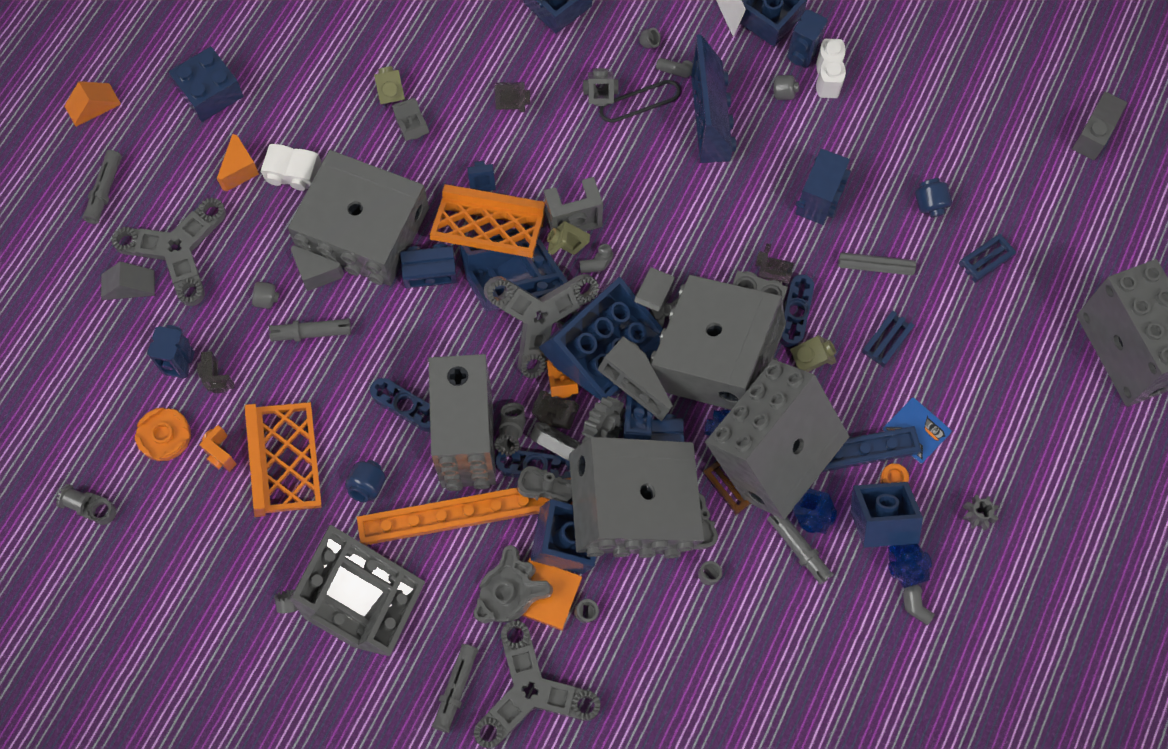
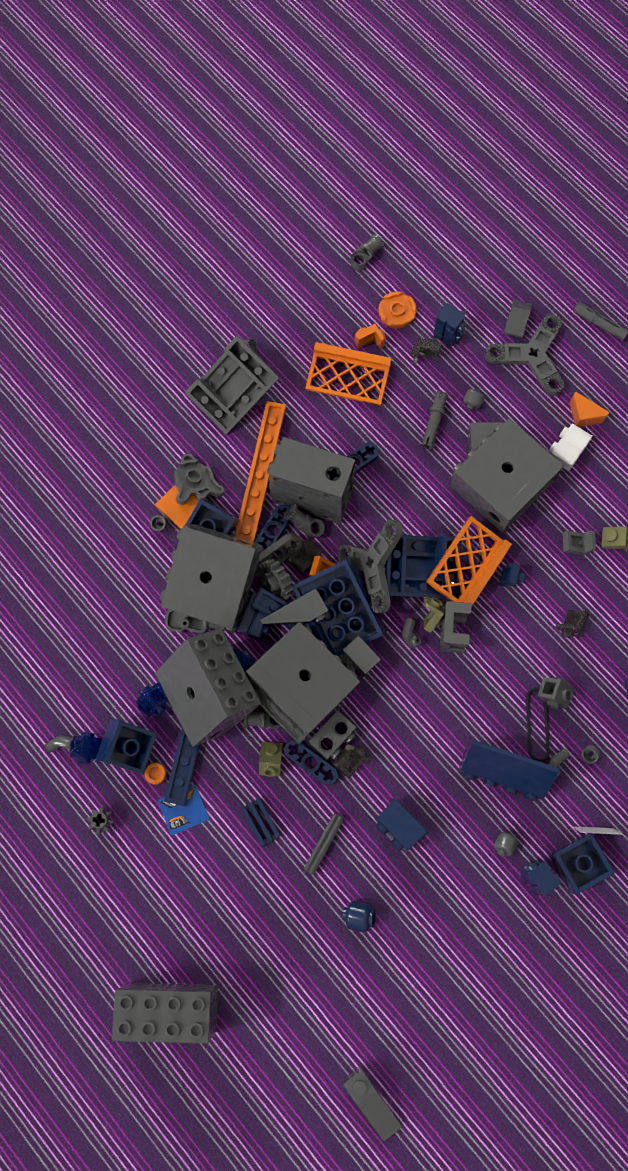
camera: 115 degrees right, 5 degrees up
dark blue head [345,460,386,502] -> none
dark blue brick [401,244,457,288] -> none
dark grey pin [431,644,479,733] -> none
dark grey piece [474,620,600,749] -> none
dark grey piece [517,466,573,504] -> none
dark grey hinge [698,561,722,586] -> none
dark grey pin [767,514,834,585] -> none
white brick [816,39,846,98] -> none
dark blue tile [958,234,1017,283] -> none

